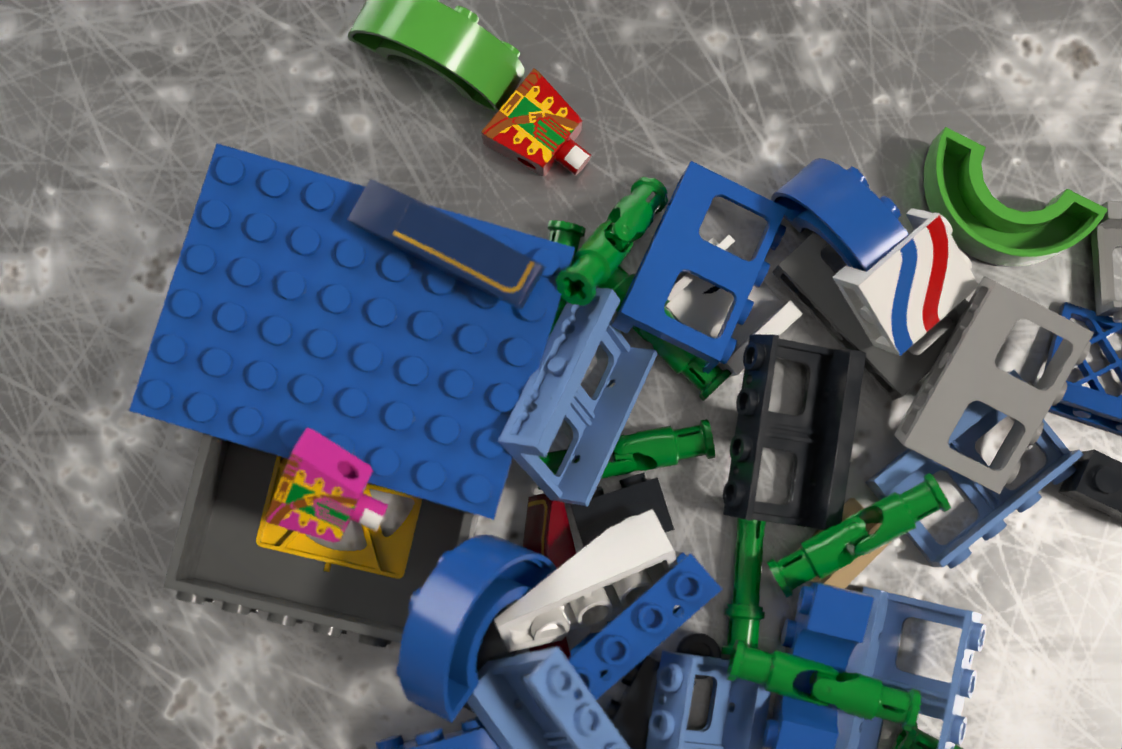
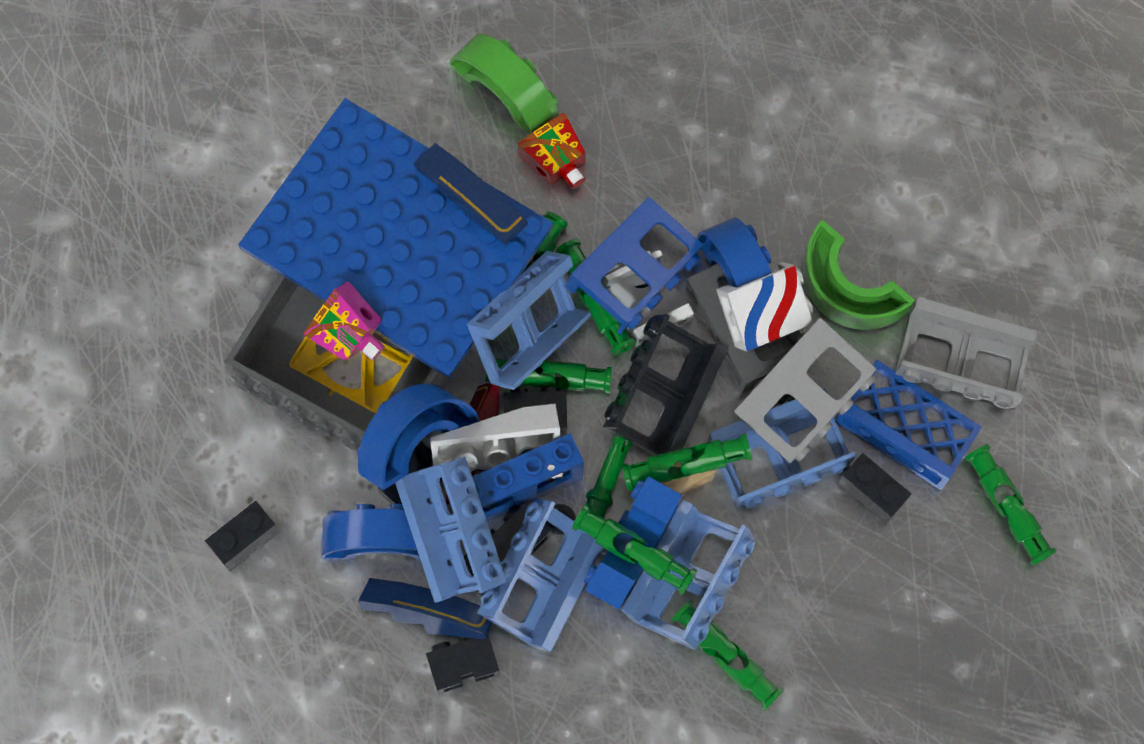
camera: 15 degrees right, 10 degrees down
green piece [556,177,668,306] -> none

